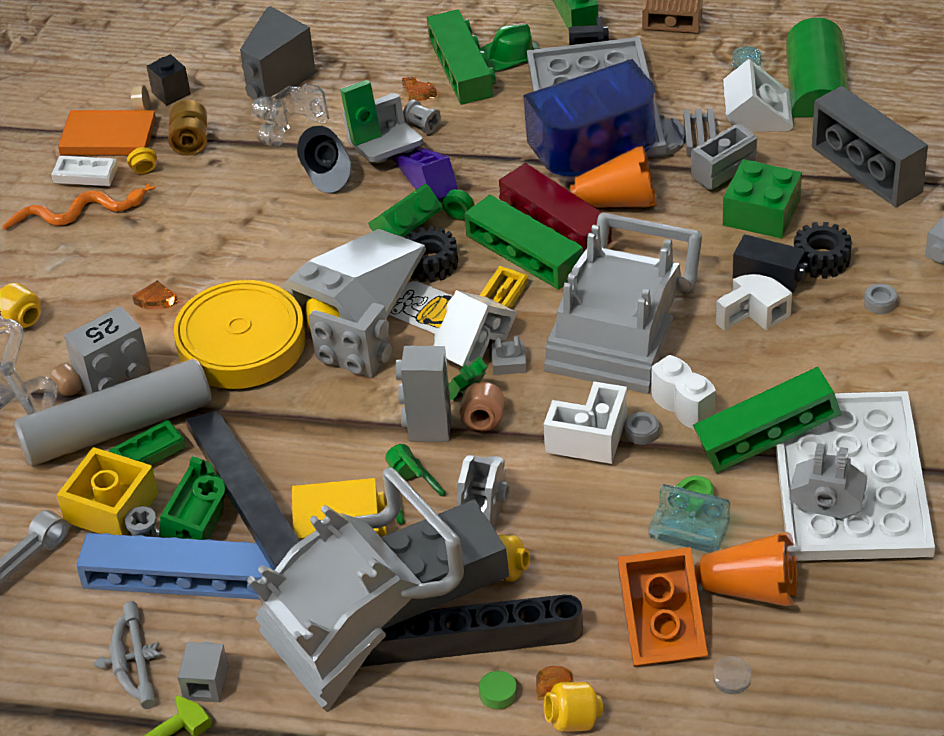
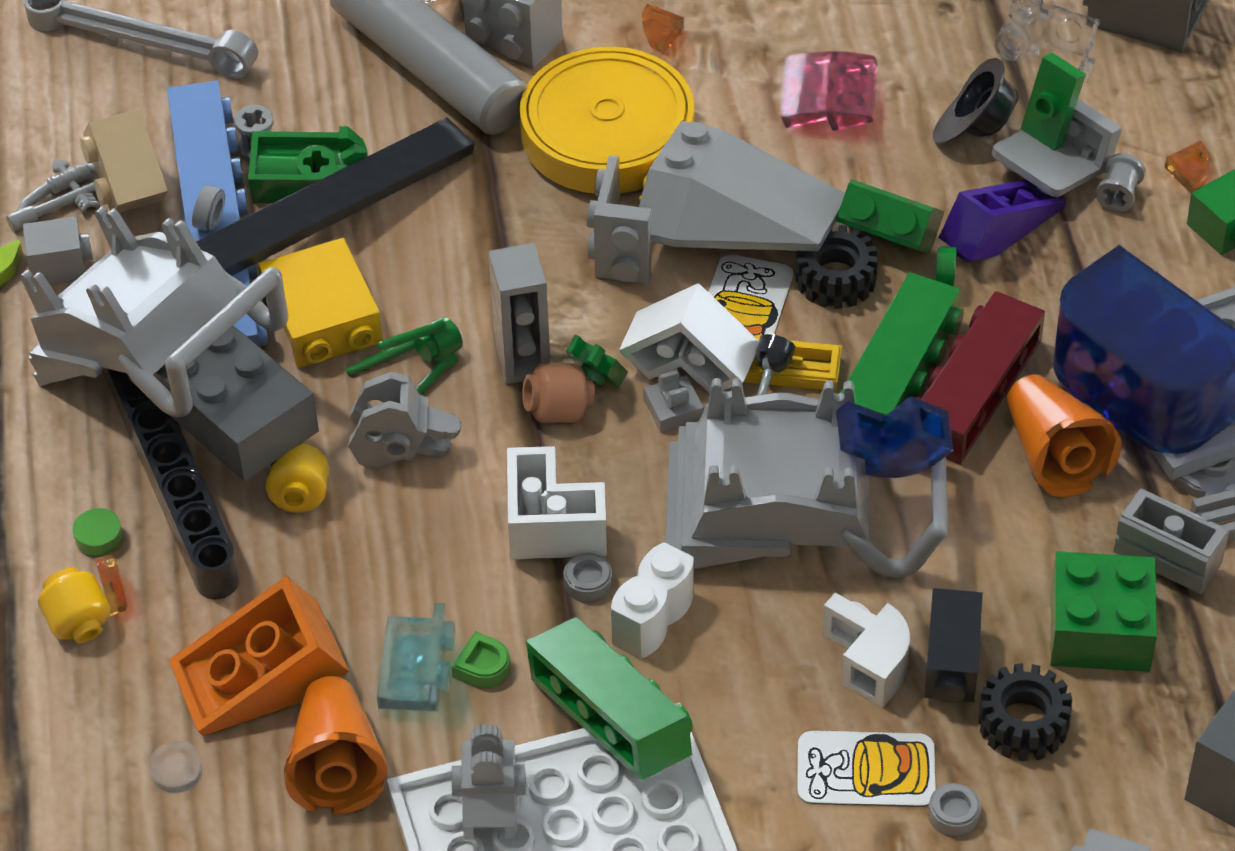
camera: 70 degrees right, 5 degrees up
yellow brick [57,447,159,535] -> none
green plate [109,420,186,465] -> none
none -> tan brick [80,108,168,214]
none -> light grey tile [192,184,226,232]
none -> black hinge [756,334,796,396]
none -> clear pink slope [780,51,878,131]
none -> sticker [797,731,936,806]
none -> clear blue brick [836,396,954,478]

